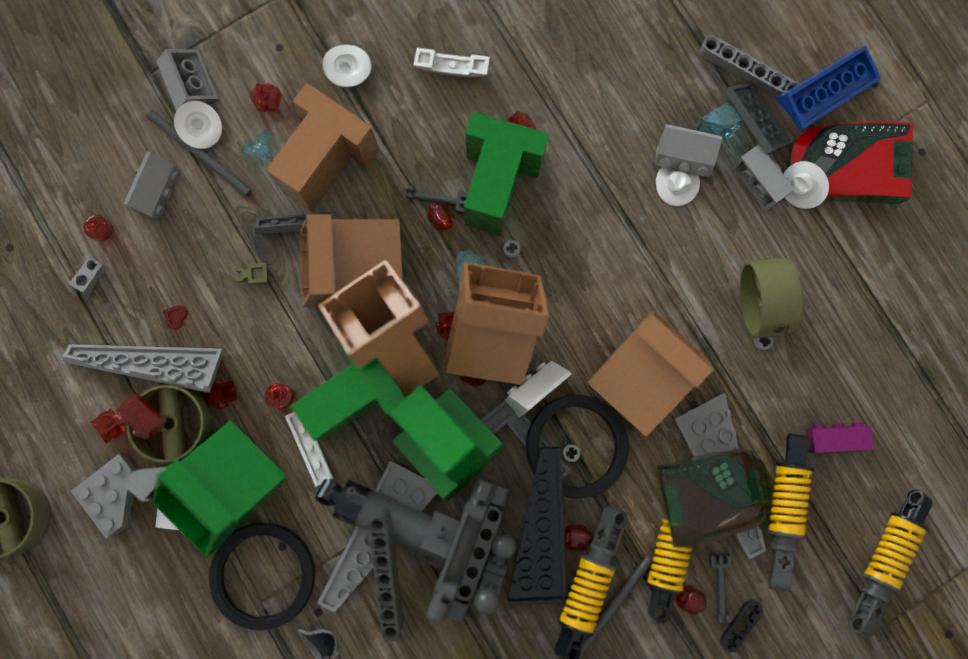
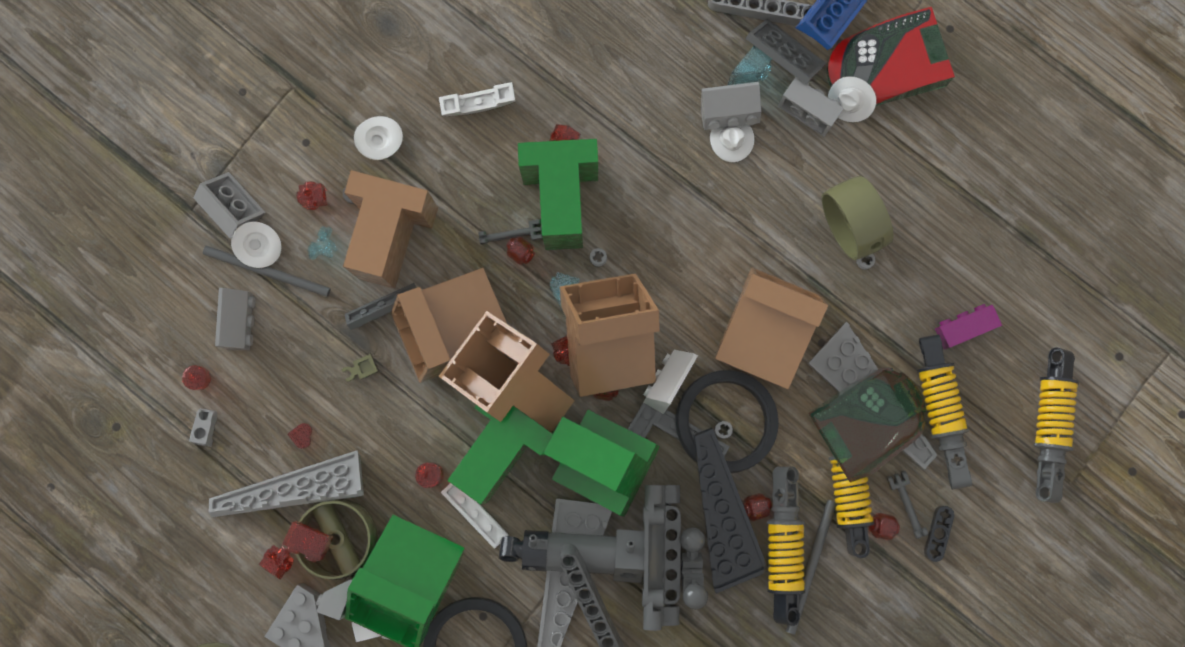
camera: 15 degrees left, 0 degrees up
clear red brick [205,380,238,409] -> none

